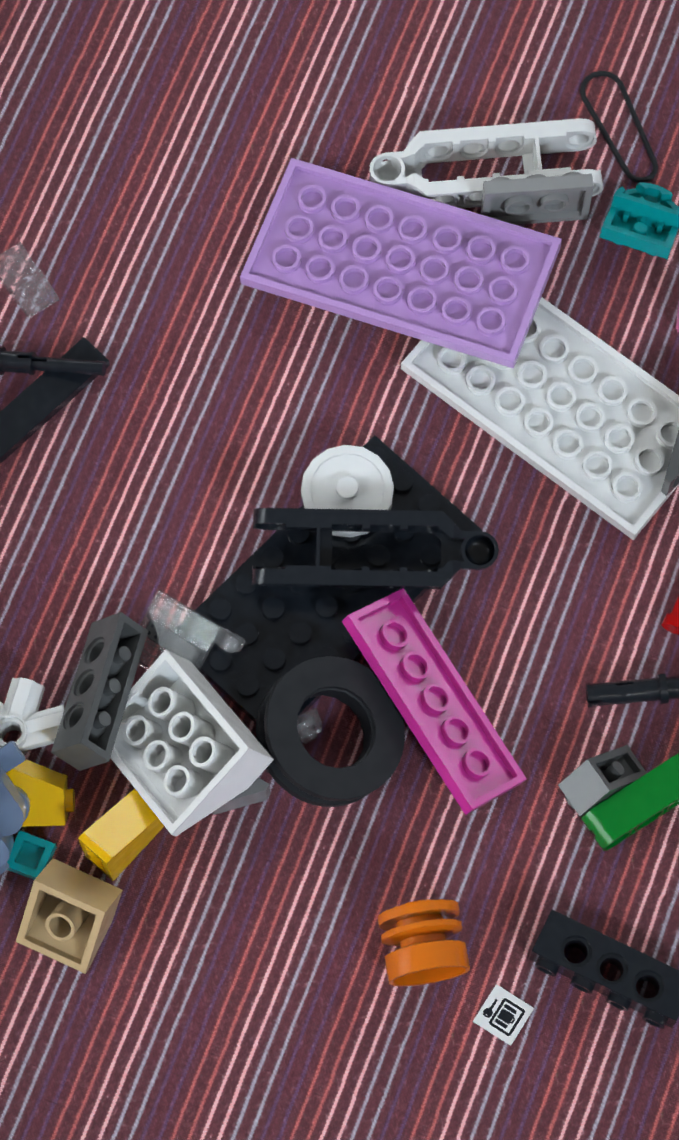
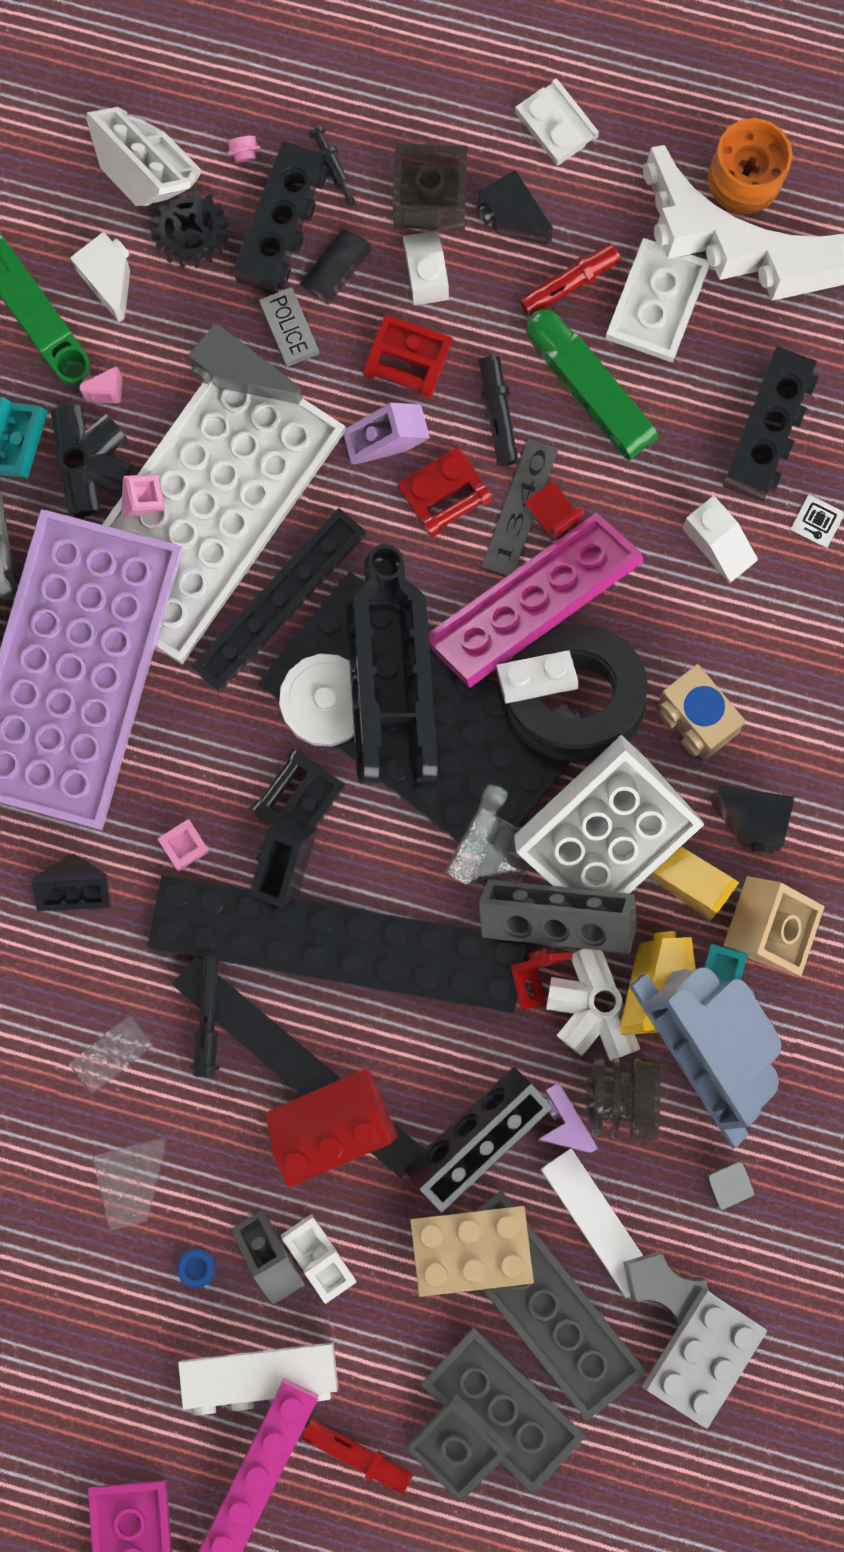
camera: 90 degrees left, 10 degrees up
orange wheel [378,899,470,986] -> none
dark grey slope [558,745,647,816] -> none
none -> black slope [32,854,111,911]
none -> black piece [50,404,132,518]
none -> bright pink slope [122,474,165,518]
none -> black plate [147,875,527,1014]
none -> bright pink plate [158,819,210,871]
none -> black plate [191,508,366,693]
none -> black plate [249,749,346,828]
none -> black brick [249,815,318,909]
none -> lavender slope [344,403,430,464]
none -> red plate [397,446,493,538]
none -> flat silver sticker [482,438,559,576]
none -> white plate [497,650,578,704]
none -> red bracket [511,949,573,1010]
none -> red bracket [525,482,584,542]
none -> tan brick [657,664,746,761]
none -> white slope [683,496,758,583]
none -> black slope [711,785,794,856]

